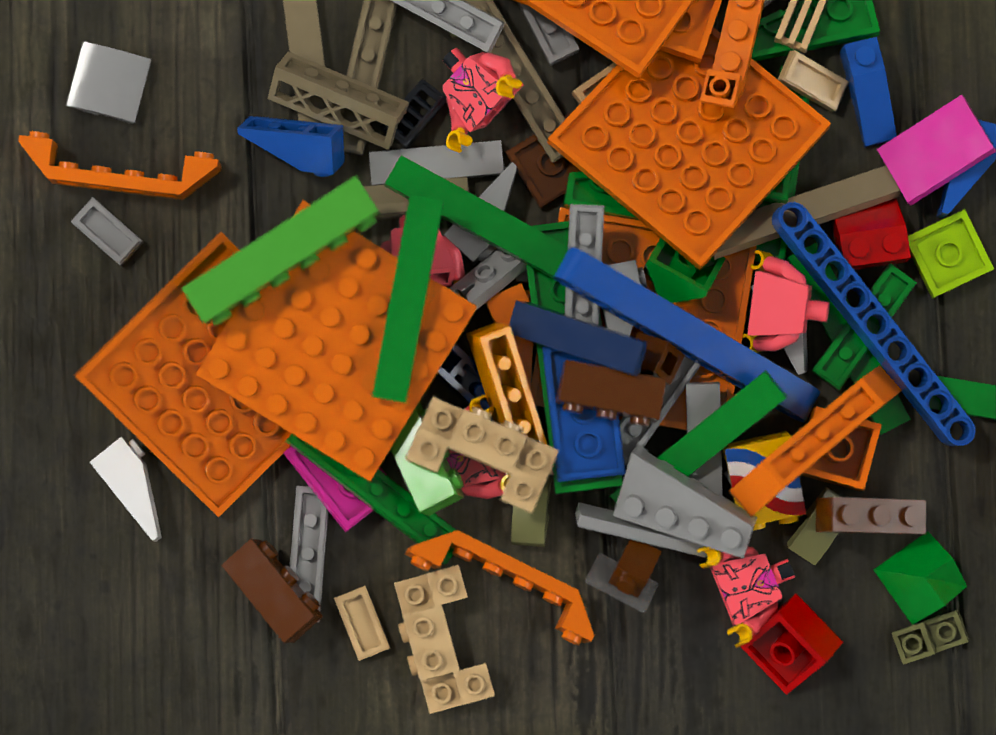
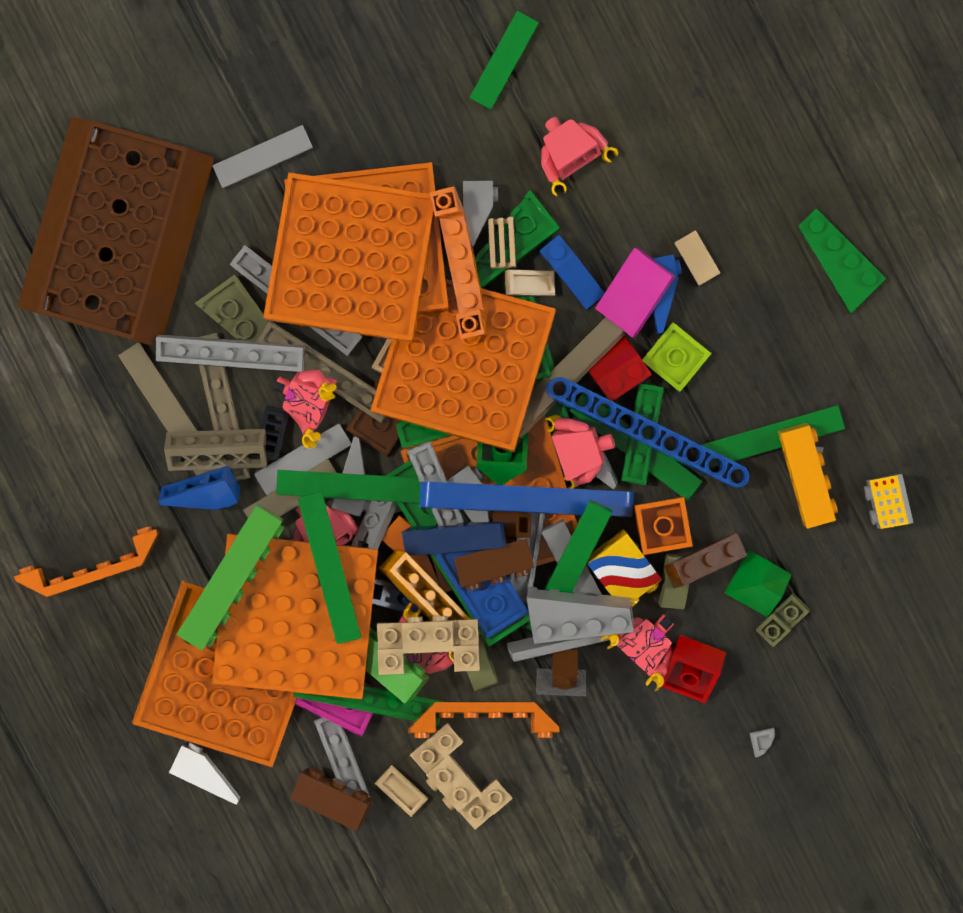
camera: 20 degrees left, 5 degrees up
light grey slope [66,42,151,124] -> none
light grey tile [71,197,143,267] -> none
orange slope [729,365,902,517] -> none

